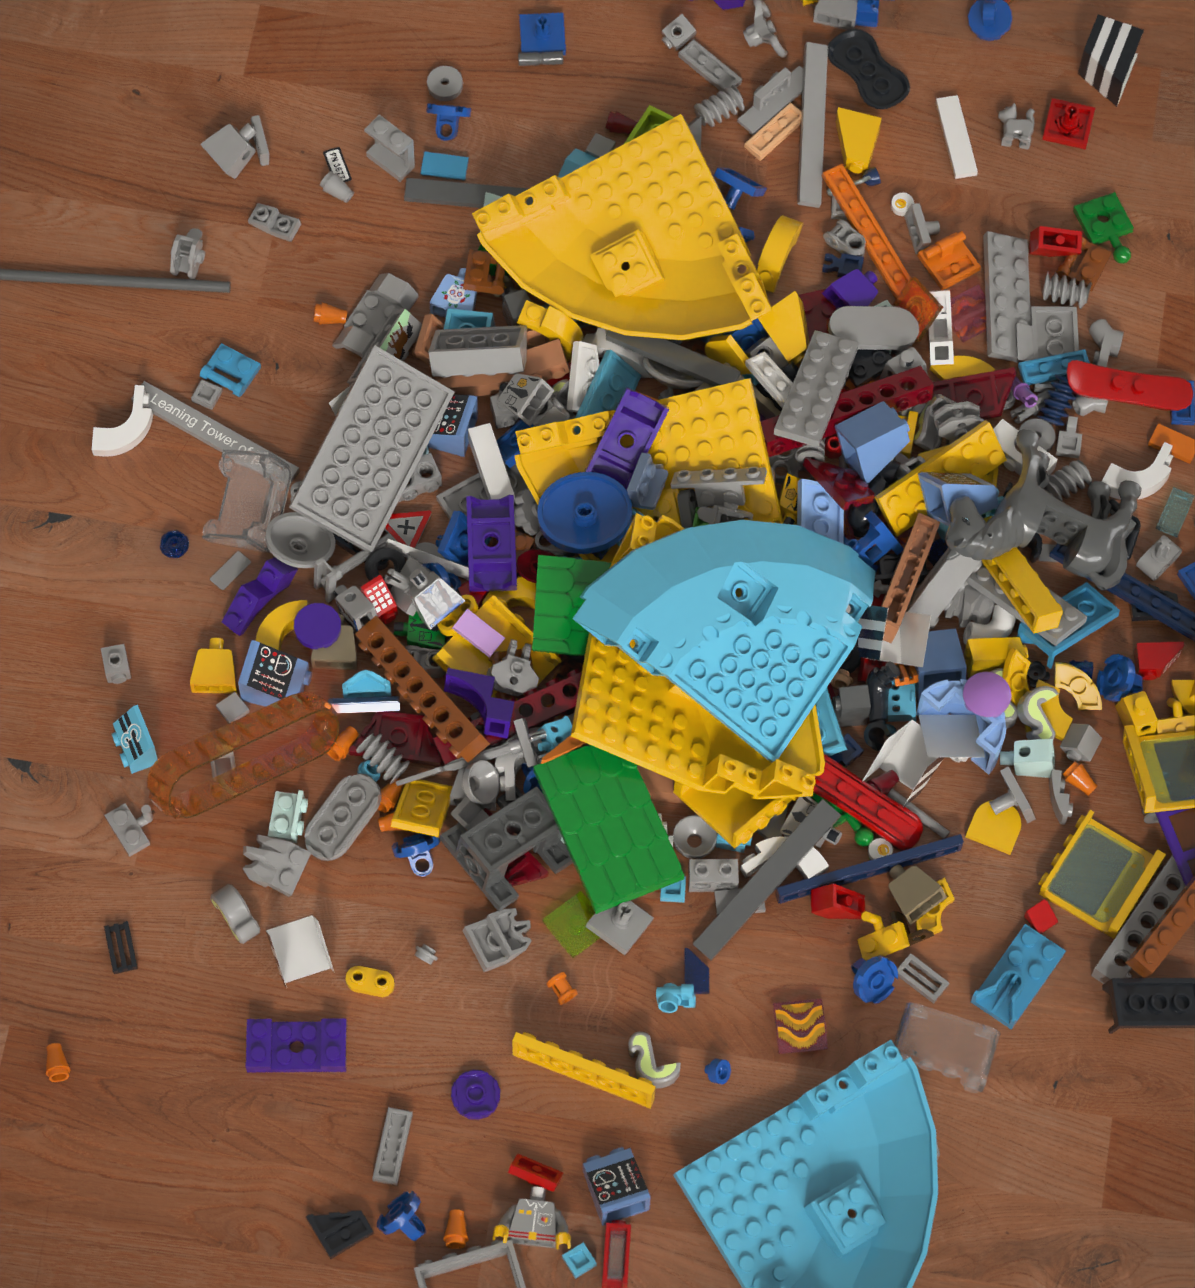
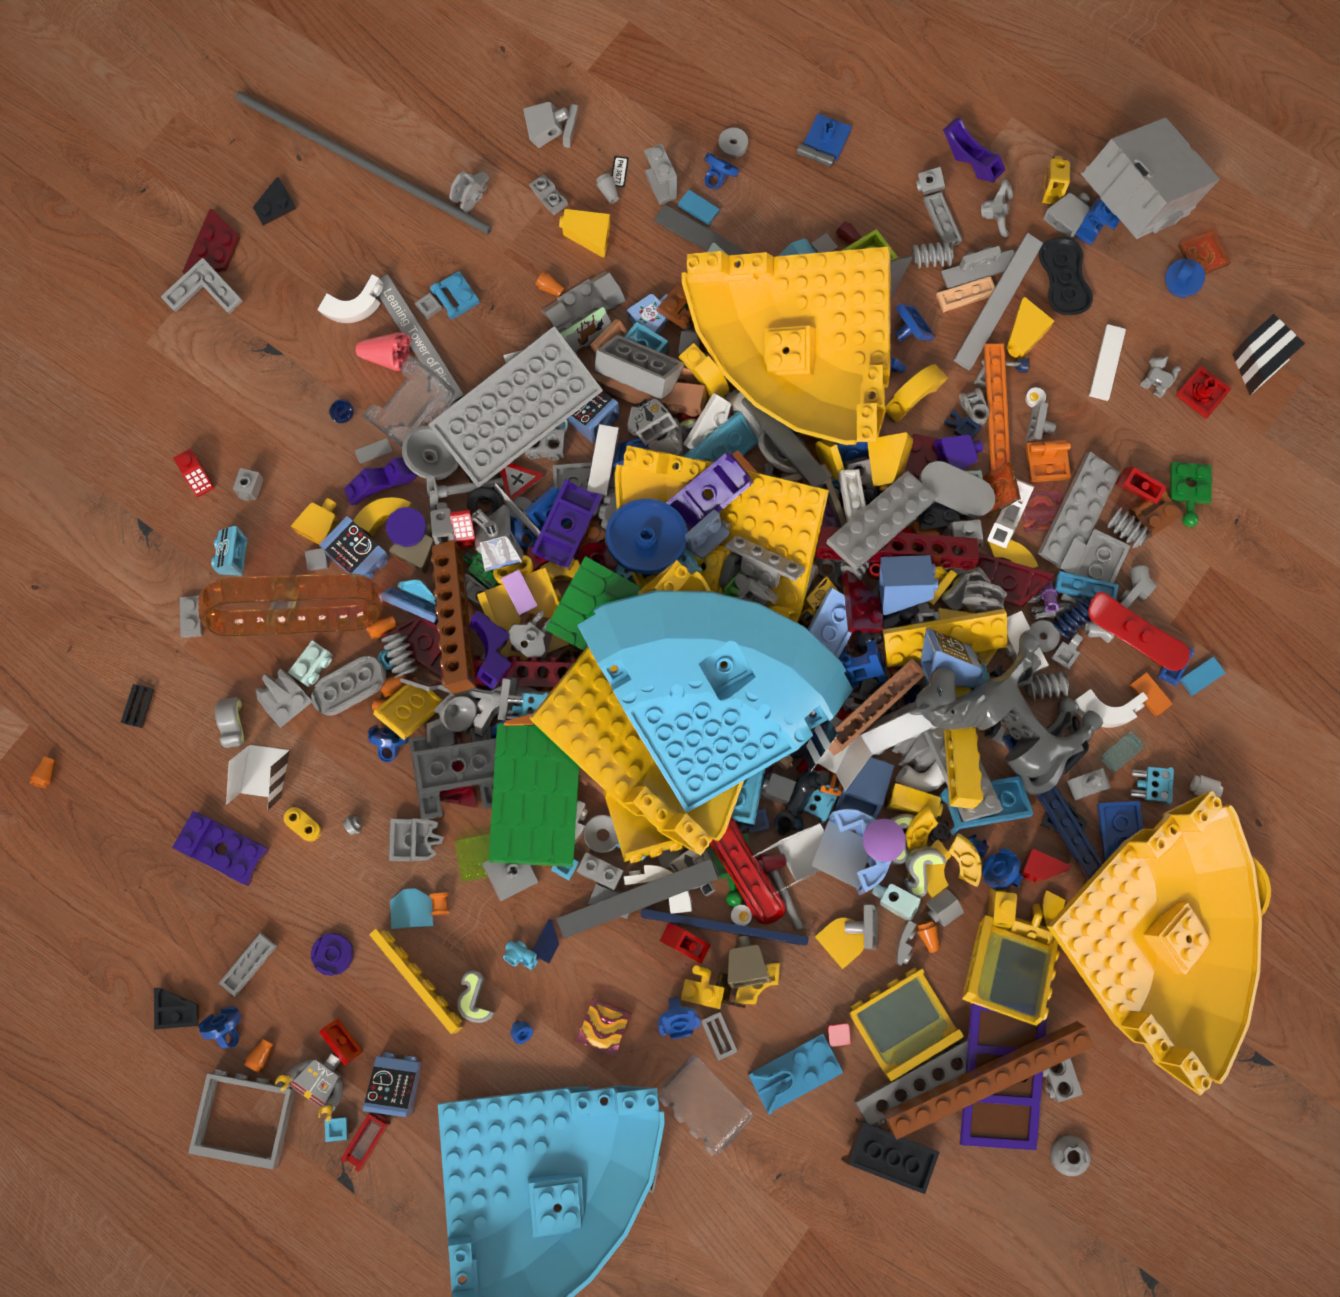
camera: 30 degrees right, 10 degrees up
none -> red slope [173,448,215,498]
none -> coral cone [356,333,412,371]
none -> medium azure slope [390,888,433,929]
none -> yellow slope [559,209,611,258]

